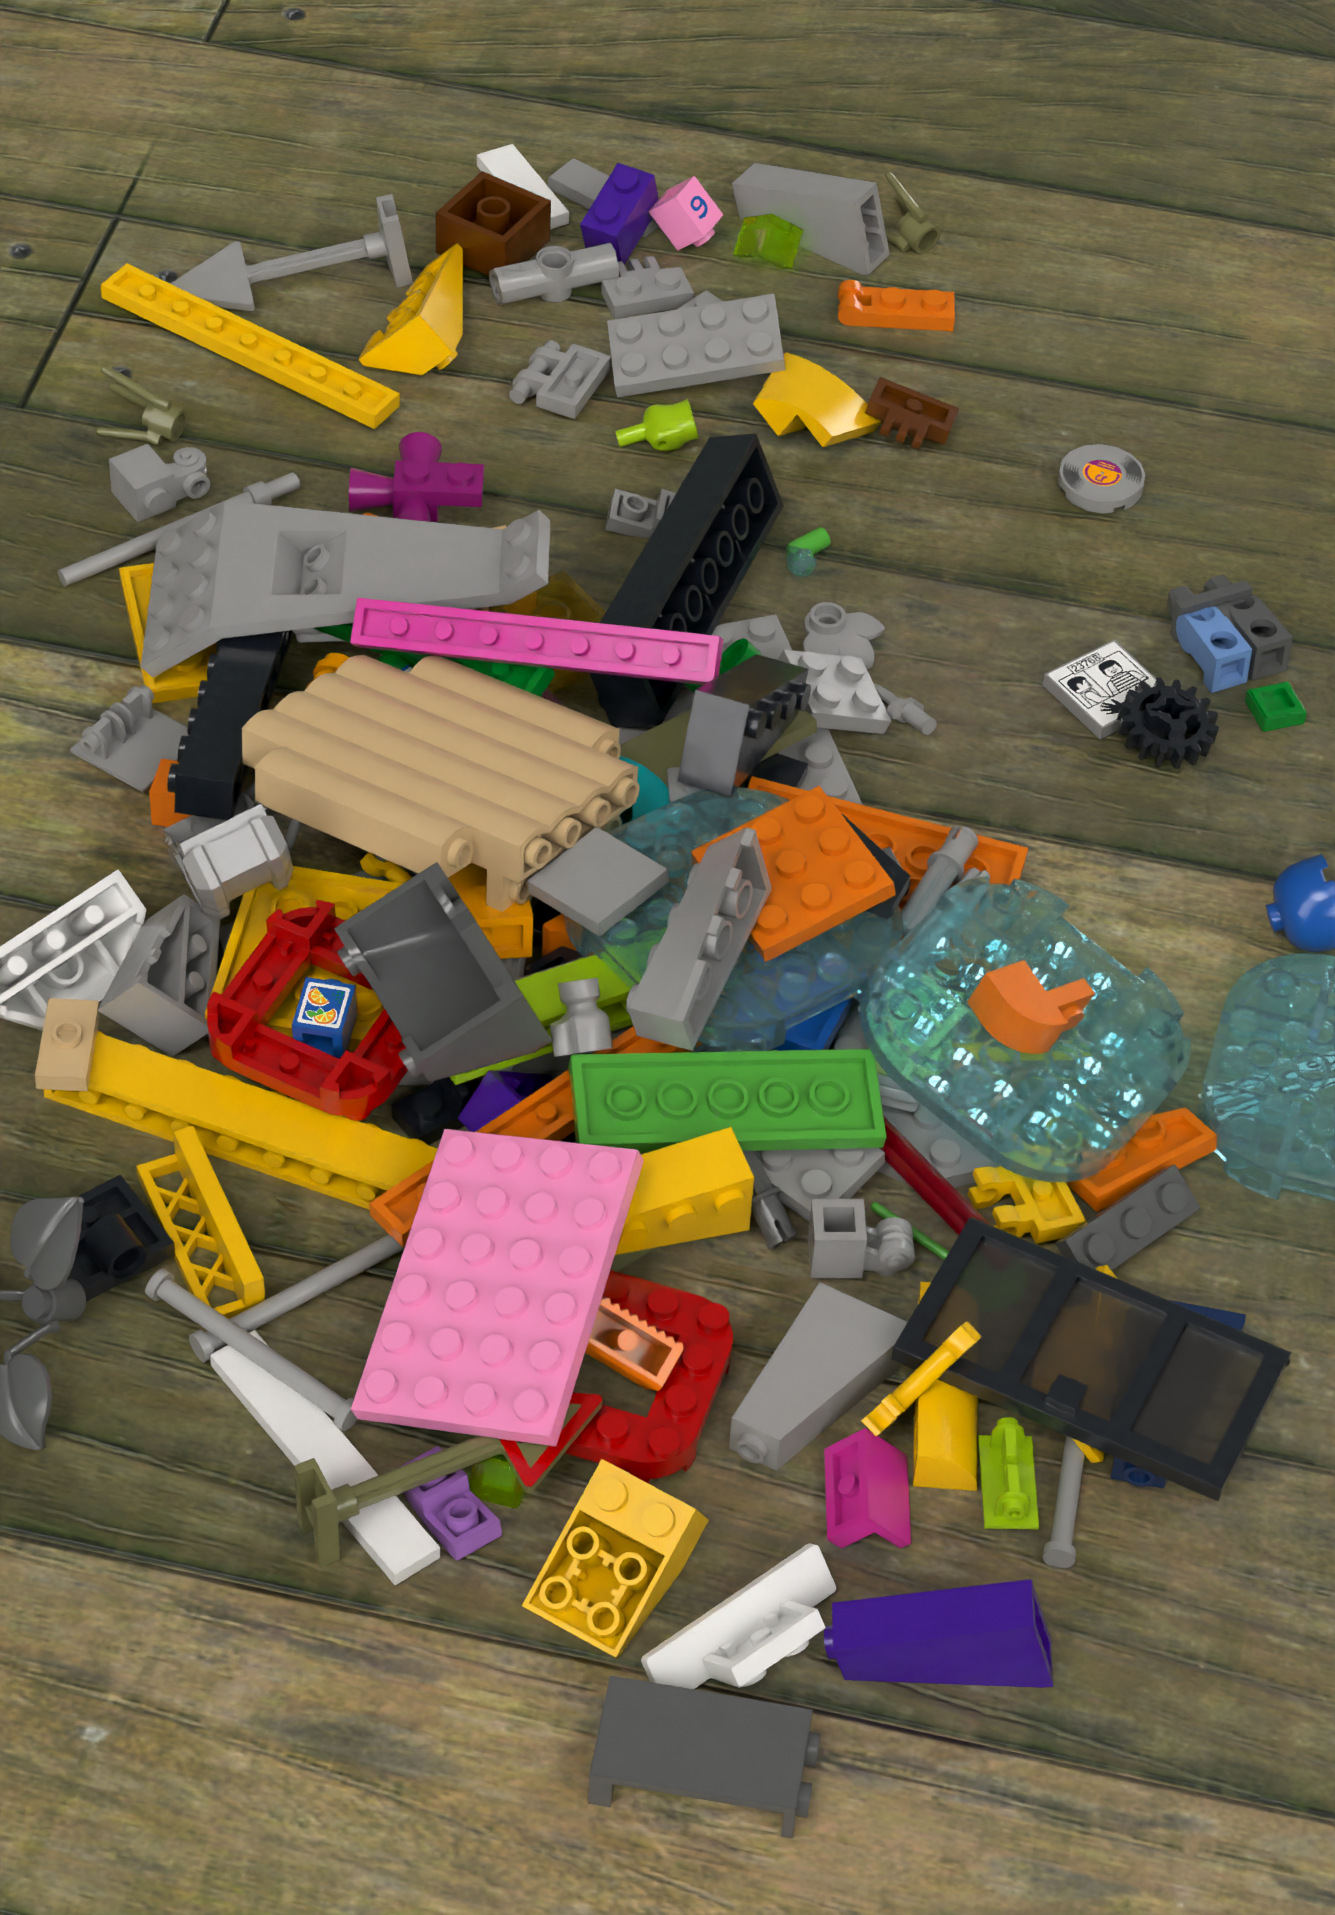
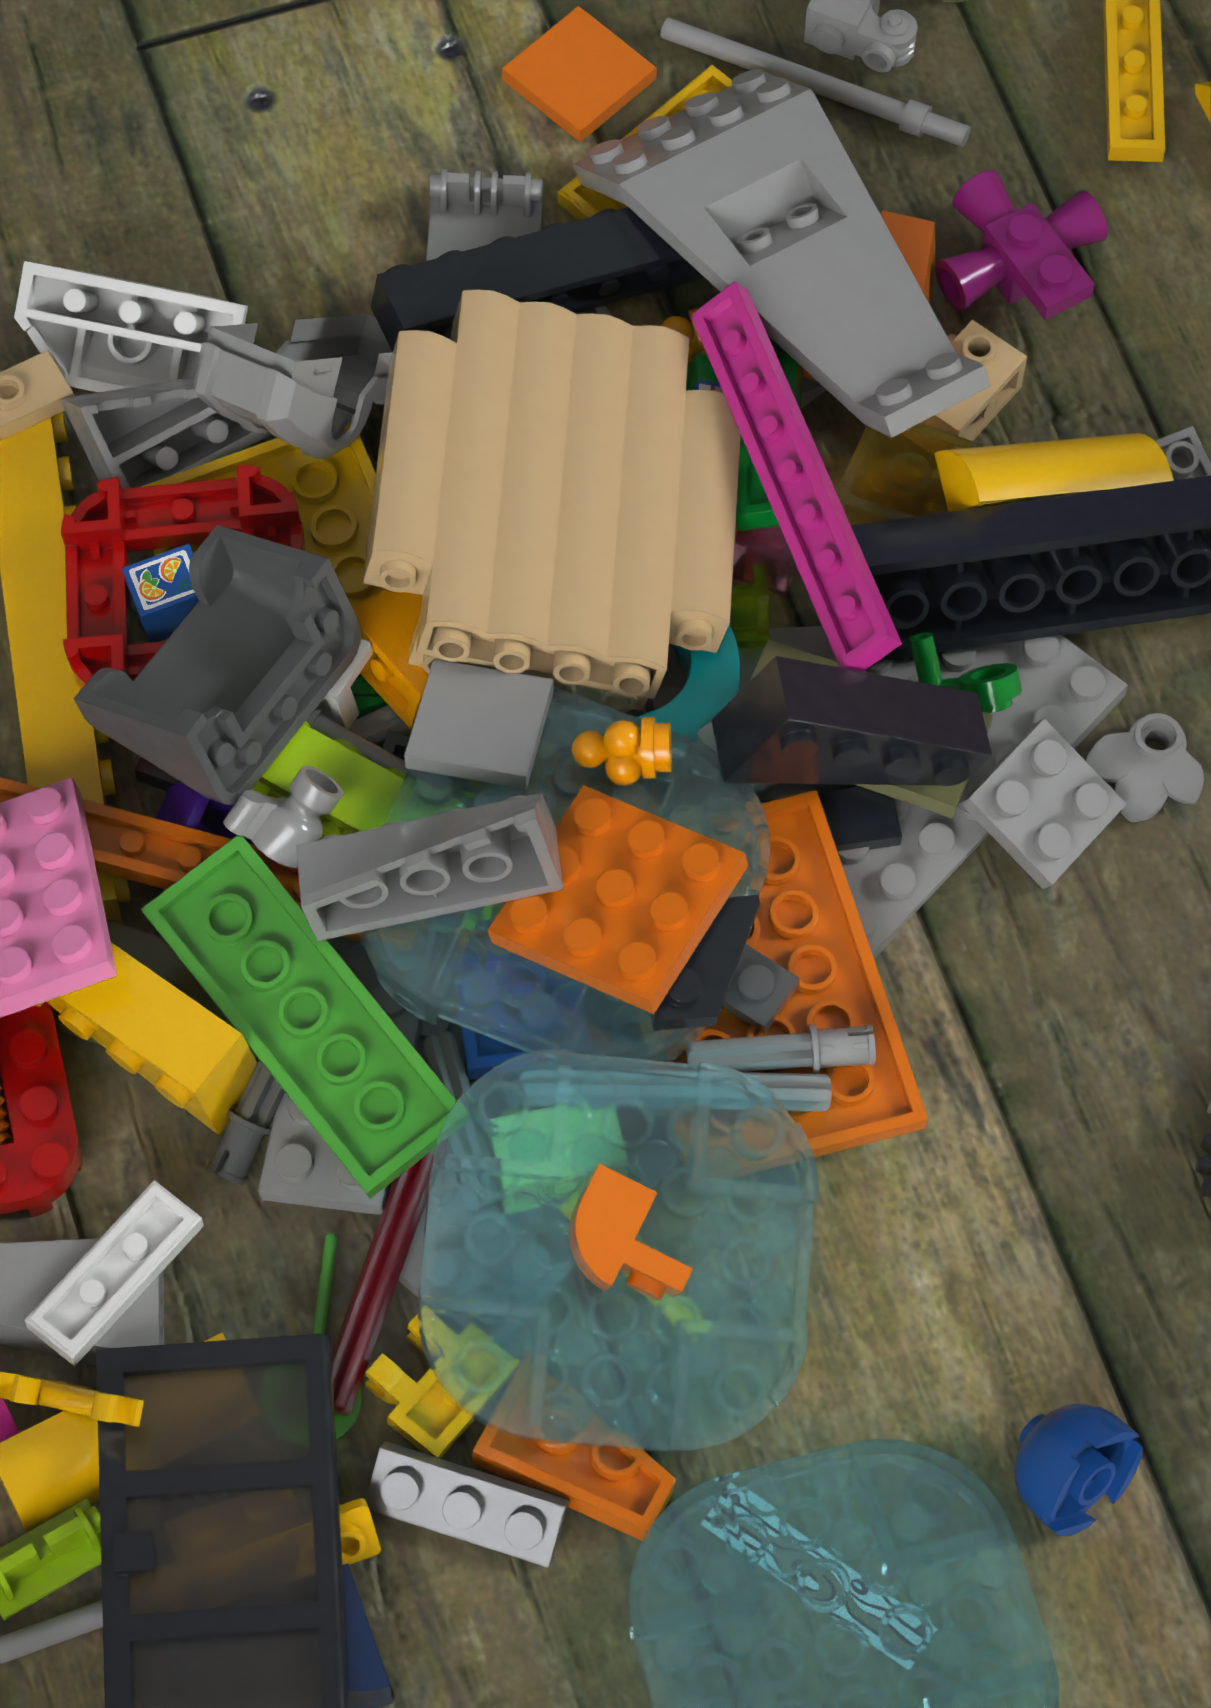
camera: 60 degrees right, 15 degrees up
light grey brick [808,1199,915,1278] -> none
light grey piece [874,683,937,735] -> none
none -> white tile [24,1180,204,1366]
none -> orange tile [502,6,657,143]
none -> light orange piece [571,717,672,786]
none -> yellow brick [934,433,1174,512]

